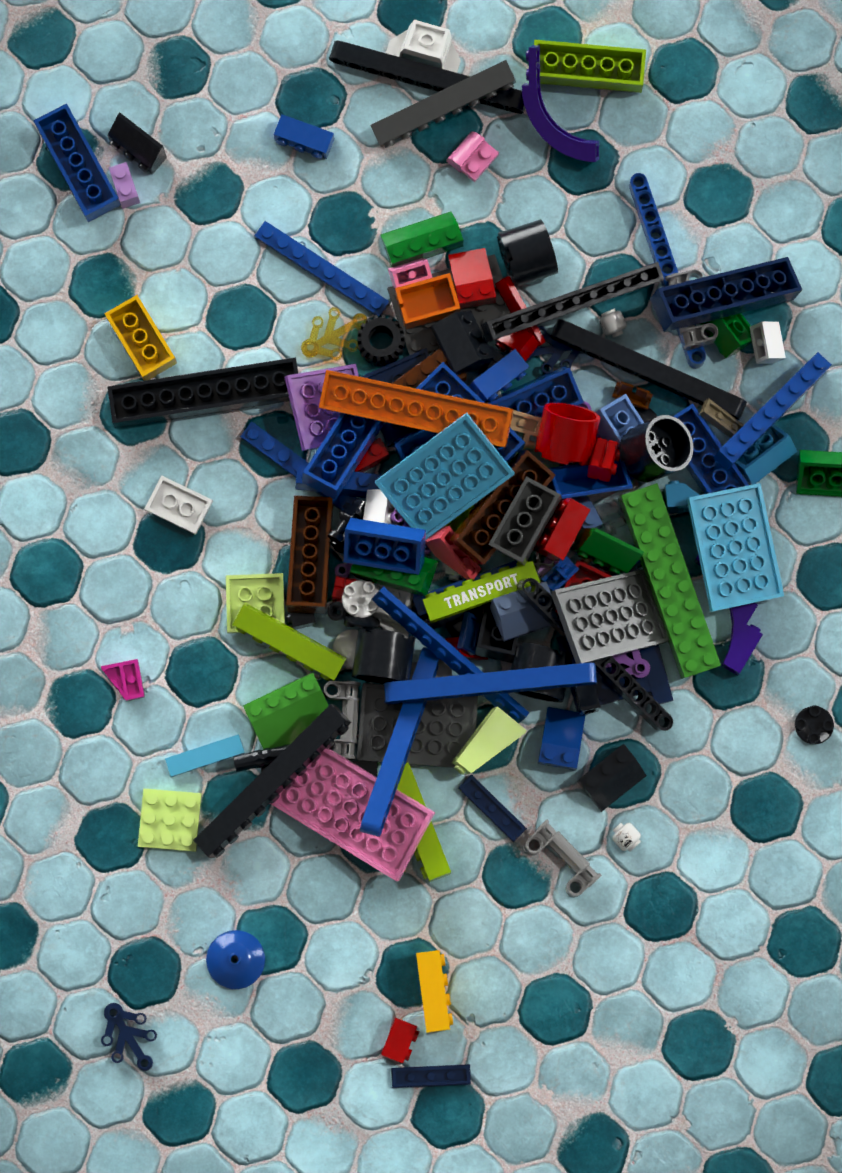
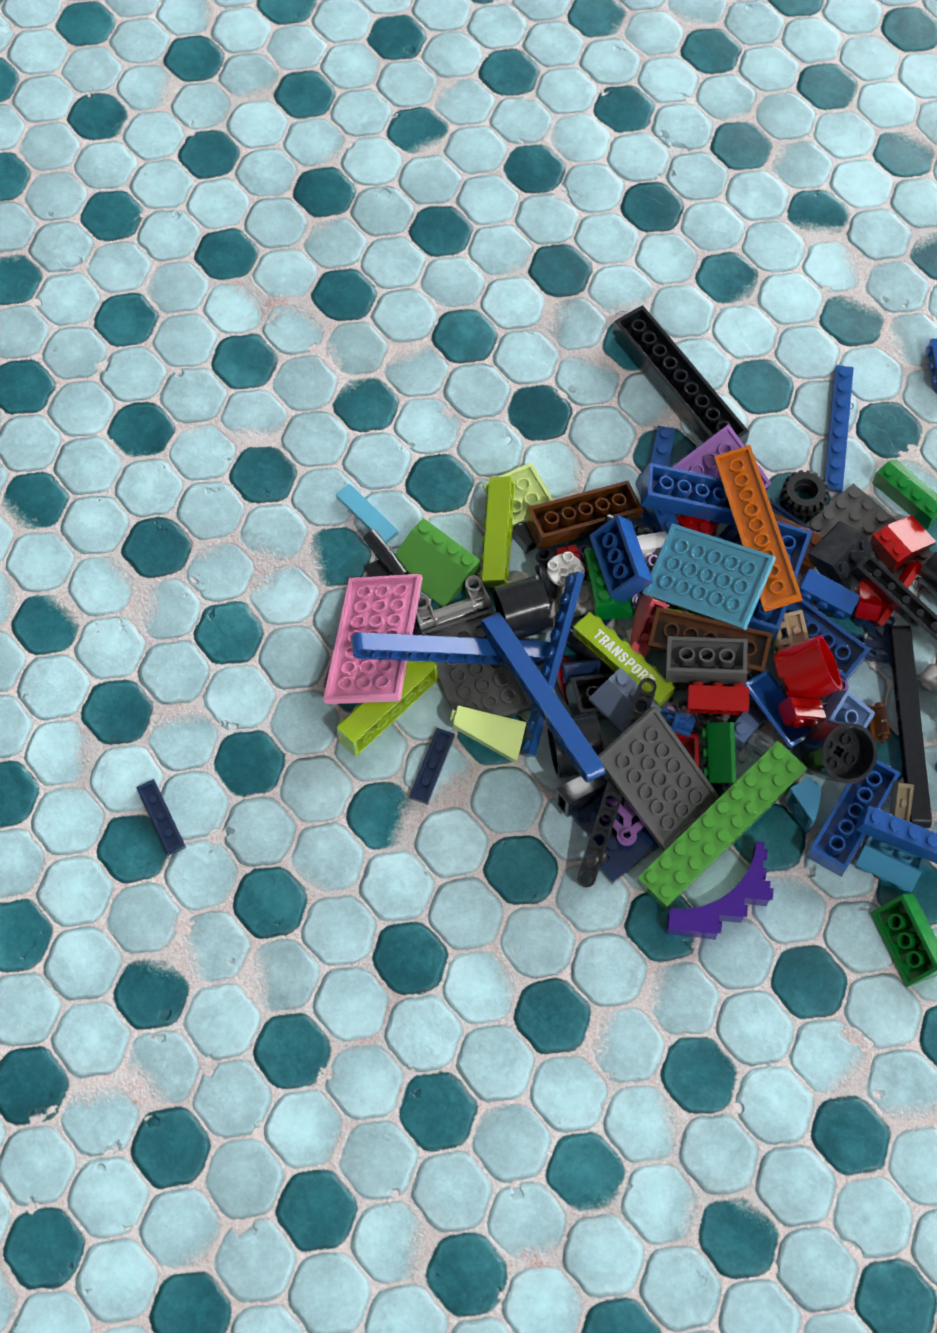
camera: 65 degrees right, 15 degrees down
blue brick [33,103,121,222] -> none
dark pink wing [101,659,145,701] -> none
dark blue plant [101,1003,157,1071] -> none
yellow brick [104,295,177,381] -> none
black slope [108,112,167,174] -> none
lavender brick [109,162,140,209] -> none
yellowish green plate [138,788,202,852] -> none
white plate [144,475,213,535] -> none
black brick [193,704,352,858] -> none
blue dish [206,930,265,989] -> none
clear yellow plant [301,307,367,361] -> none
red brick [381,1018,420,1063] -> none
bright pink brick [388,258,433,288] -> none
orange piece [395,273,460,329] -> none
yellow brick [416,950,453,1033] -> none
light grey piece [524,820,601,897] -> none
blue slope [538,707,586,771] -> none
black slope [577,744,647,812] -> none
white head [612,823,641,851] -> none
medium azure plate [687,483,784,612] -> none
black dish [795,705,834,744] -> none

